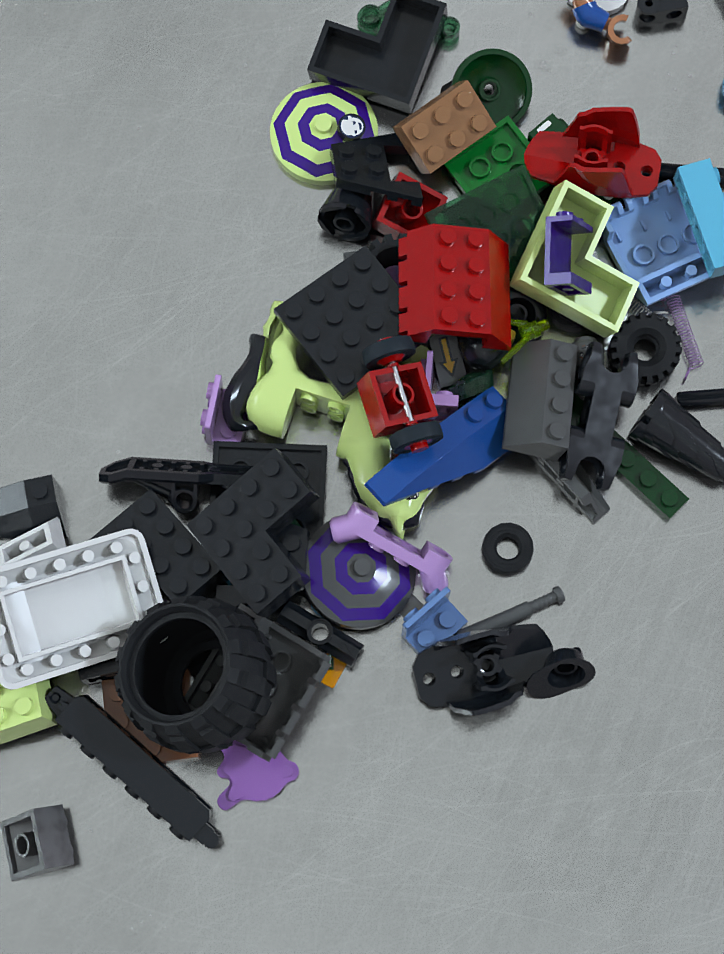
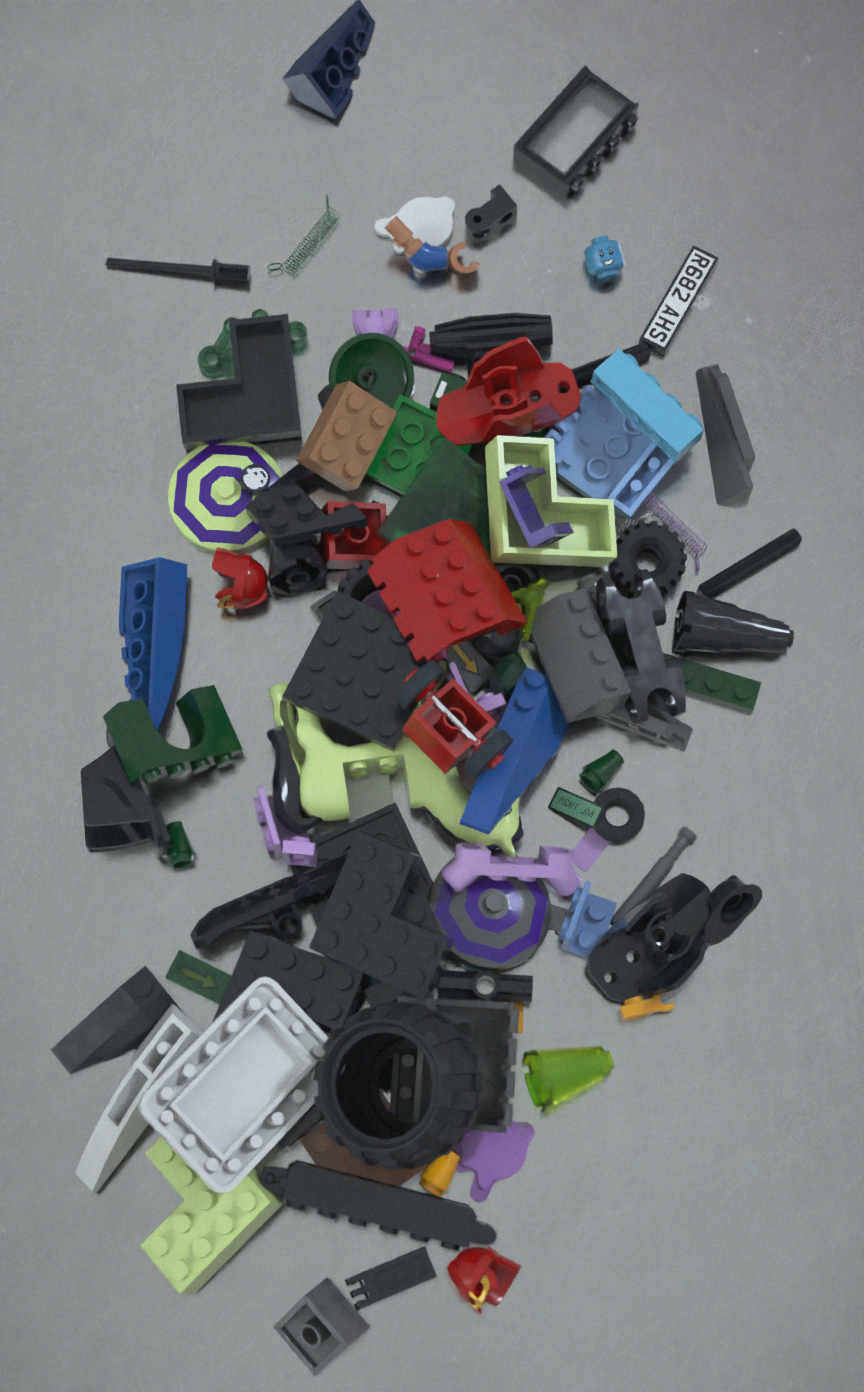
camera: 30 degrees left, 0 degrees up
none -> black piece [80,728,172,858]
none -> dark green arch [103,685,243,784]
none -> blue wedge [118,557,188,731]
none -> clear green tile [165,950,231,1005]
none -> dark green cone [166,821,196,869]
none -> red helmet [212,547,268,609]
none -> lavender plate [282,836,317,867]
none -> white sticker [345,772,394,820]
none -> black hinge [345,1246,437,1310]
none -> lavender brick [352,308,398,338]
none -> dark pink hose [403,326,455,372]
none -> light orange cone [419,1151,461,1197]
none -> black plate [429,313,553,377]
none -> red helmet [447,1246,522,1314]
none -> clear neon green cone [523,1046,614,1113]
none -> clear green sticker [548,787,604,828]
none -> lavender sticker [573,828,611,872]
none -> dark green cone [579,749,624,792]
none -> light orange plate [618,992,675,1023]

